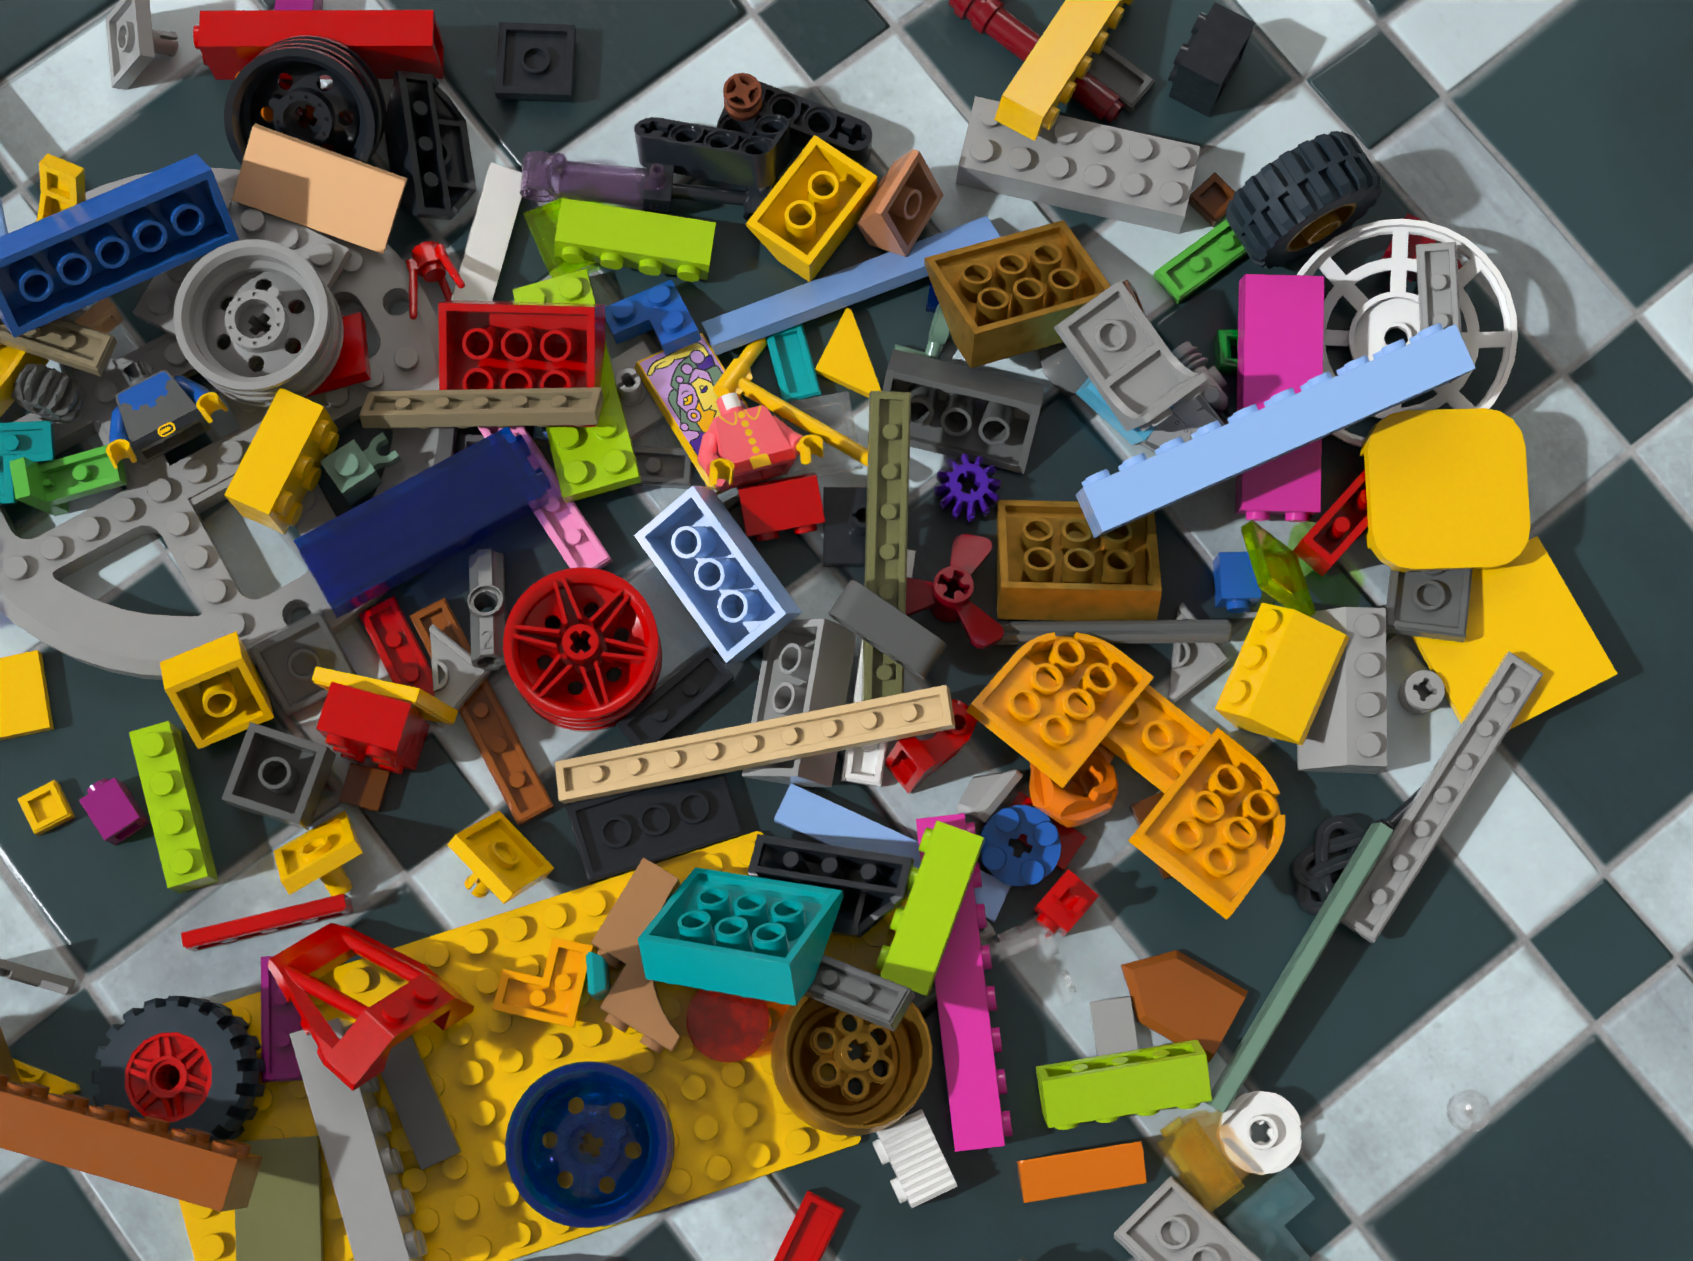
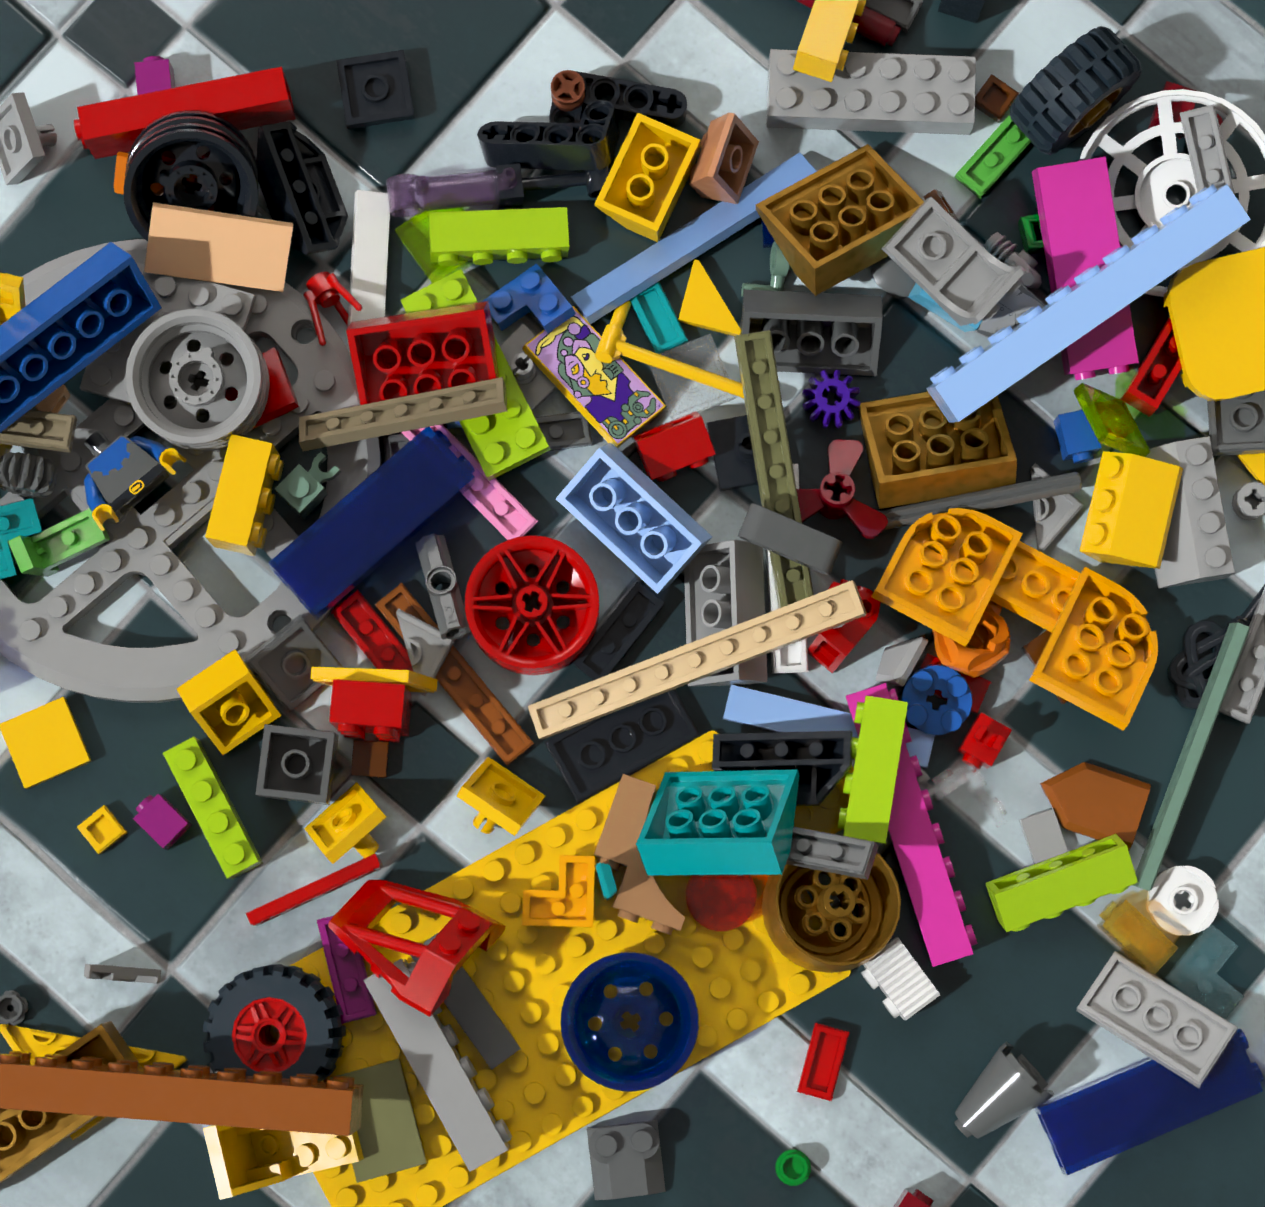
camera: 10 degrees left, 5 degrees up
coral torso [697,392,824,492] -> none
orange slope [1017,1141,1147,1203] -> none
none -> yellow bracket [203,1125,364,1200]

